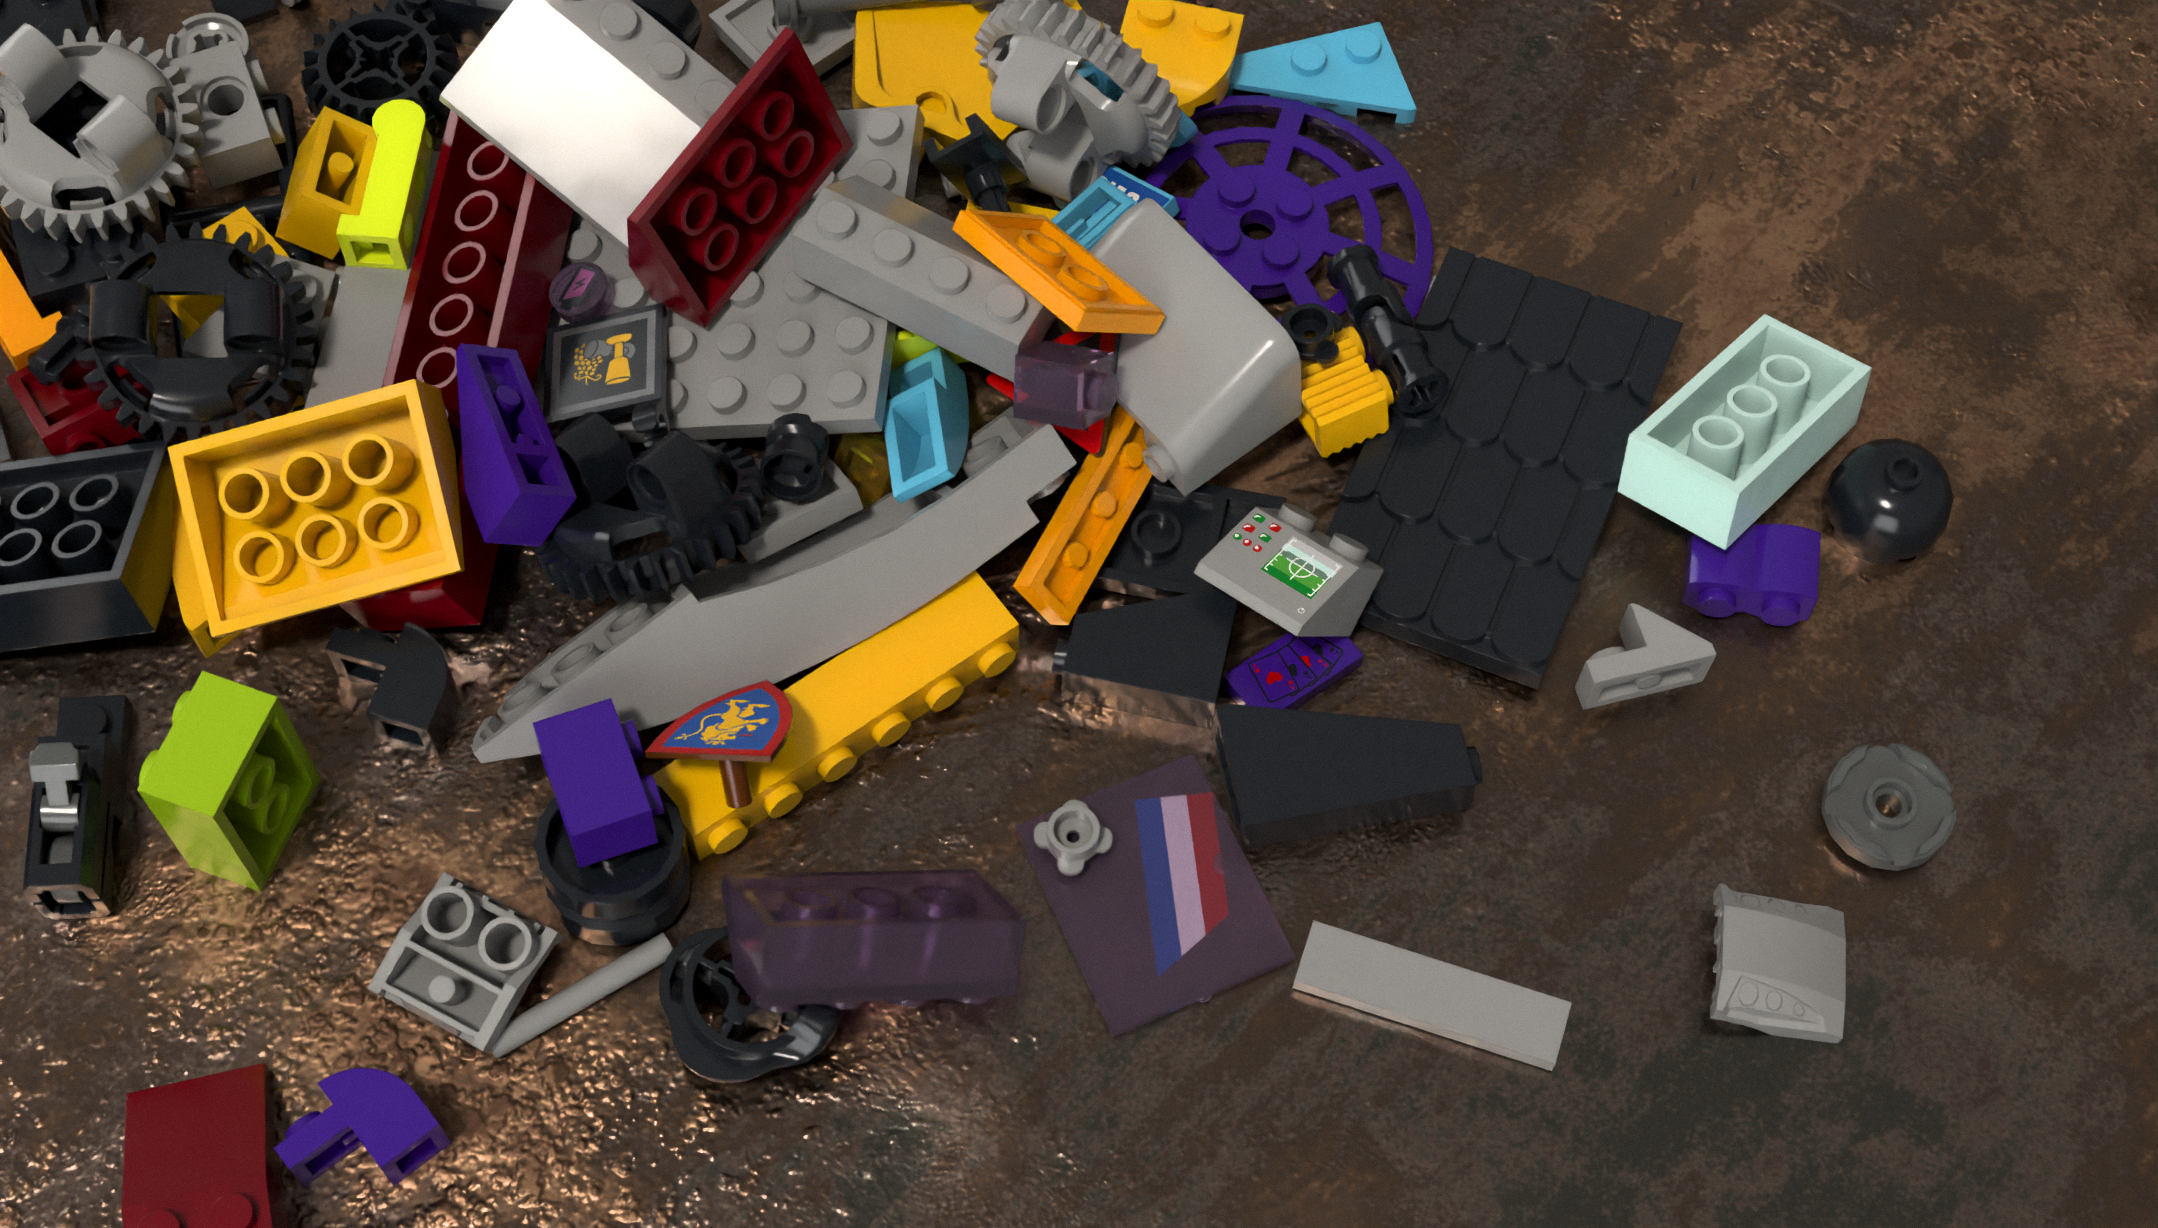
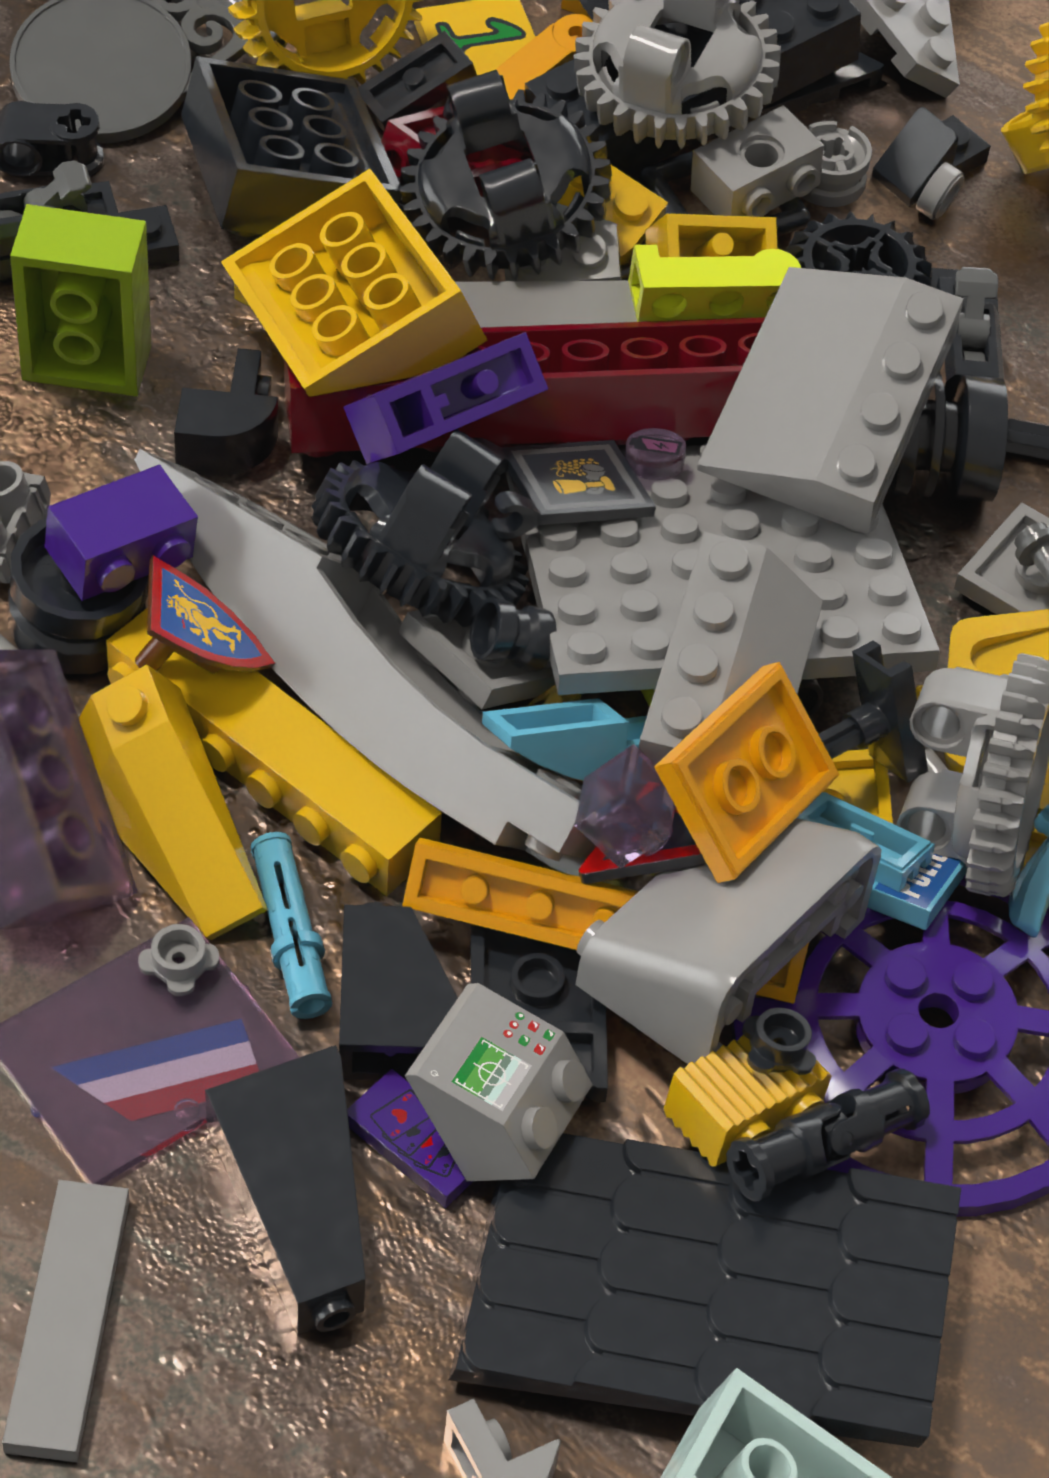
camera: 75 degrees right, 10 degrees down
dark red slope [627,27,854,328] -> none
none -> yellow wedge [65,665,268,940]
none -> medium azure pin [250,832,333,1019]

